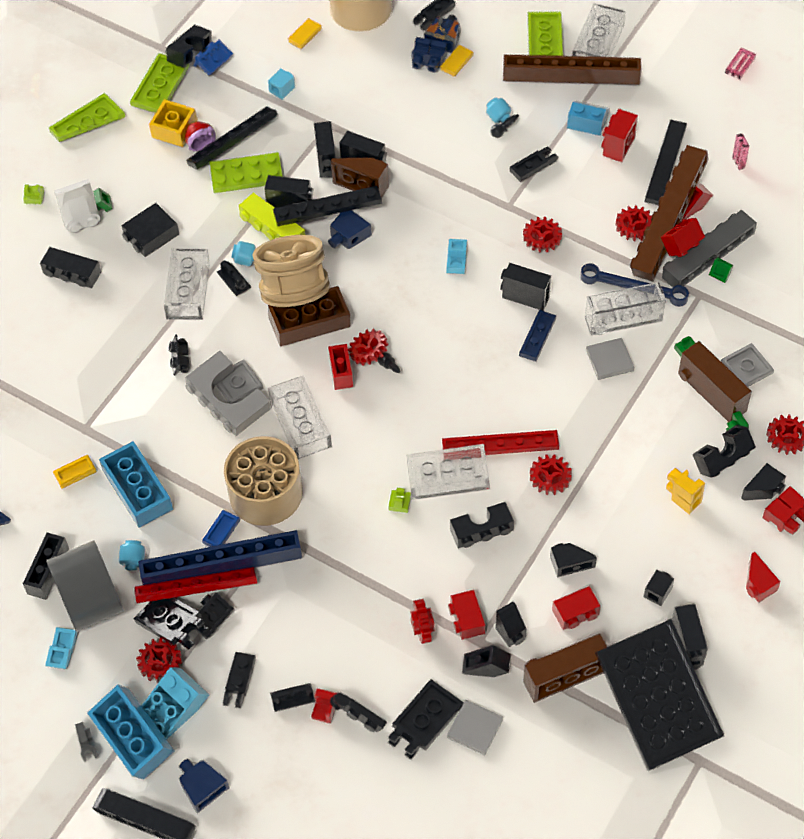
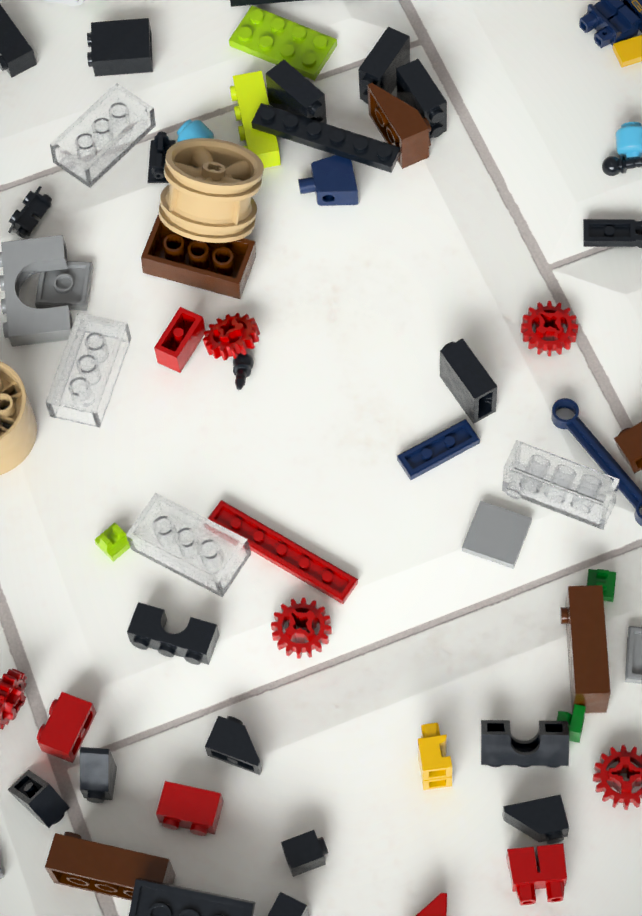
camera: 40 degrees right, 5 degrees up
medium azure slope [446,239,467,274] -> none

